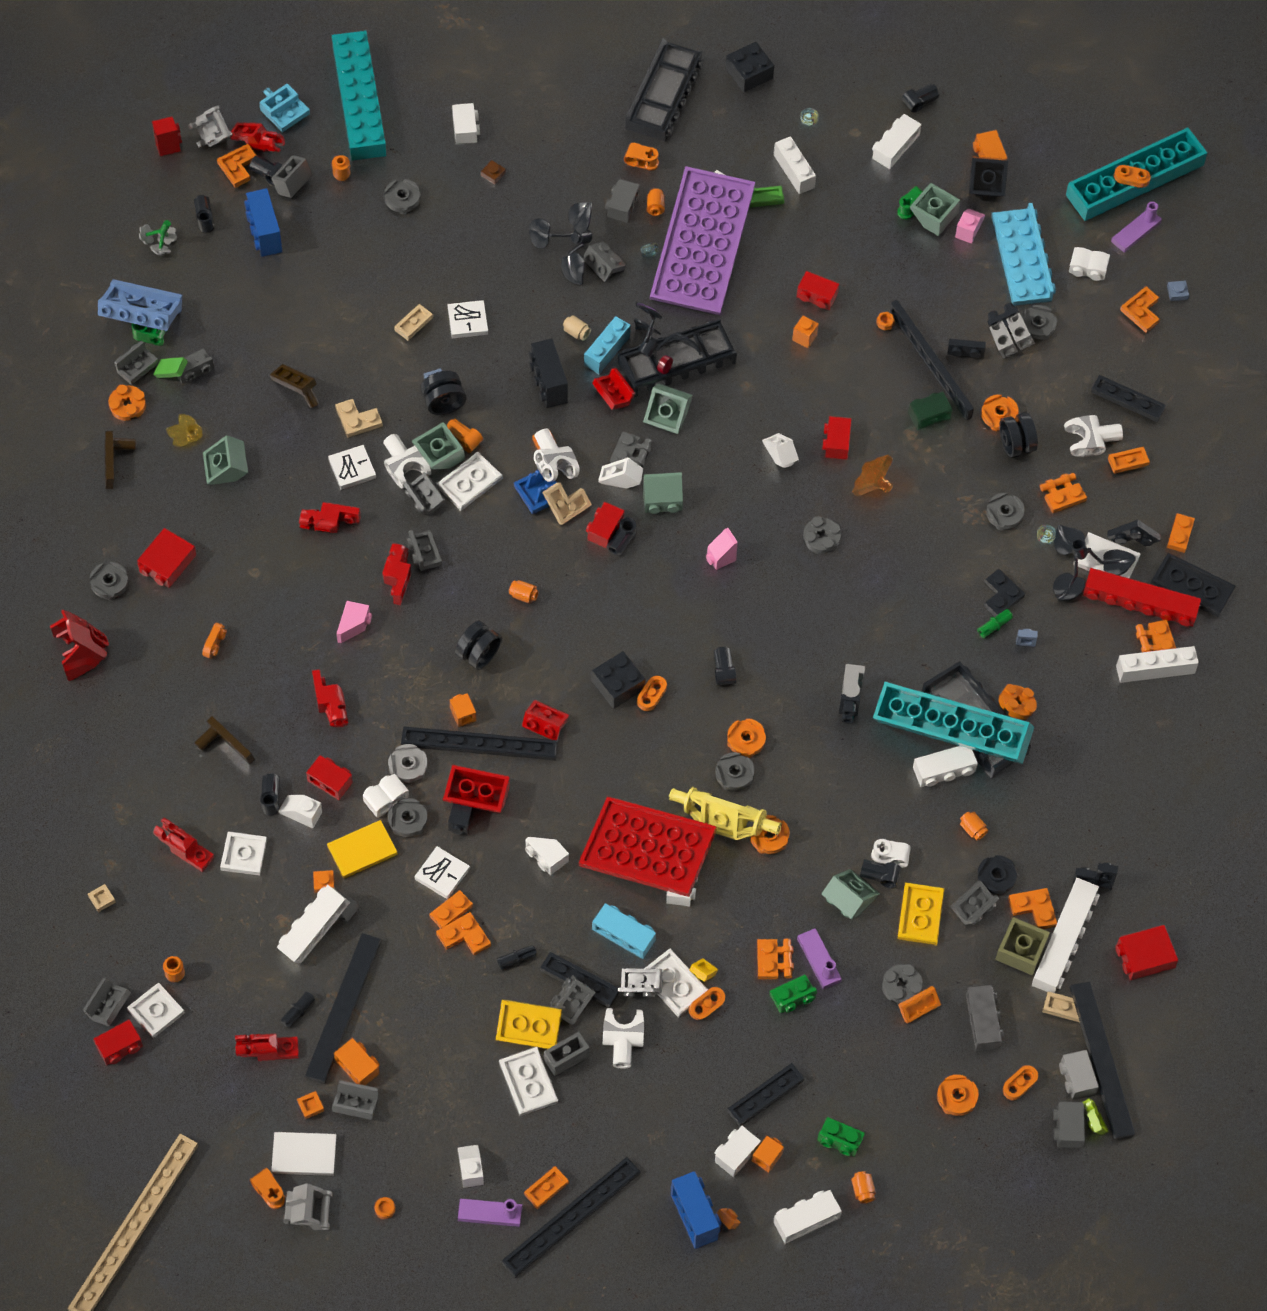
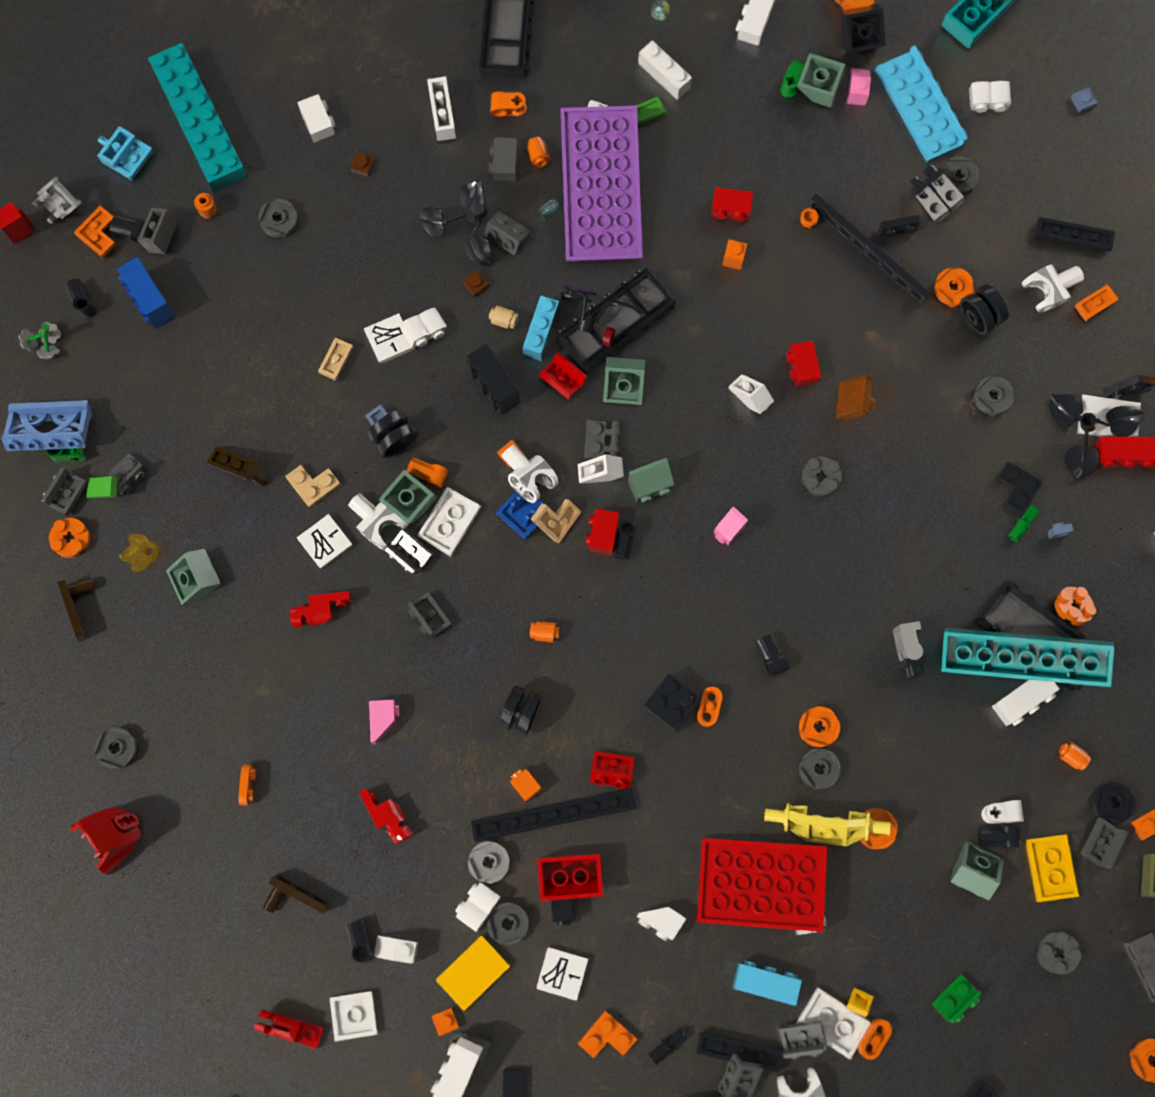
camera: 15 degrees left, 15 degrees up
red brick [137,528,196,588] -> none
red plate [230,122,285,152] -> none
red brick [306,755,353,800] -> none
red plate [382,544,412,605] -> none
orange plate [430,890,473,929] -> none
orange plate [757,939,794,979] -> none
medium lavender piece [797,928,842,989] -> none
orange plate [898,986,941,1024] -> none
clear green brick [908,392,952,430] -> none
clear light blue tile [1037,524,1056,544] -> none
orange plate [1040,473,1087,513] -> none
medium lavender piece [1111,202,1162,253] -> none
orange plate [1120,286,1160,333] -> none
none -> white brick [400,308,447,347]
none -> white brick [427,77,456,141]
none -> reddish brown plate [462,270,489,298]

